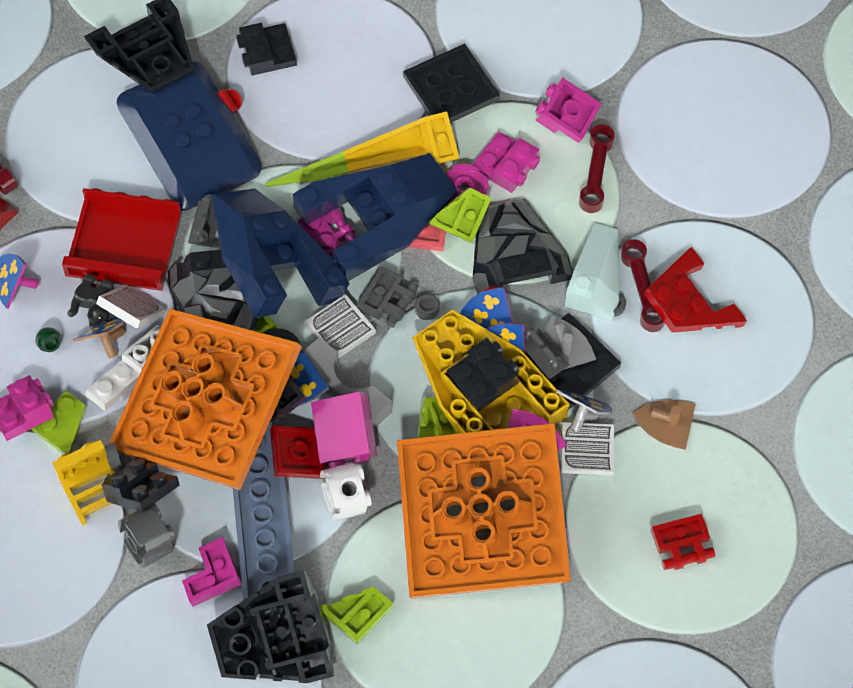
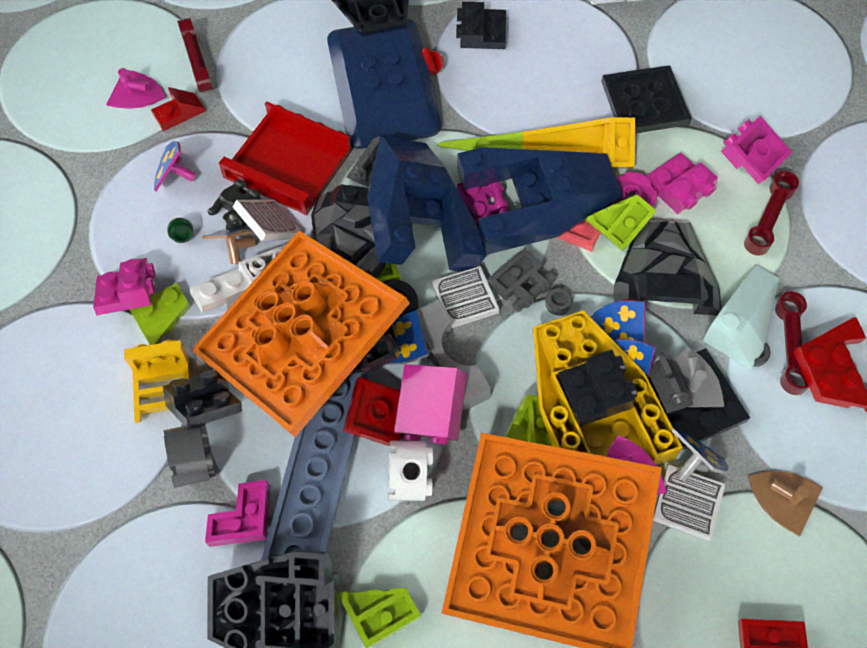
camera: 20 degrees right, 0 degrees up
dark grey tile [104,442,121,470] -> none

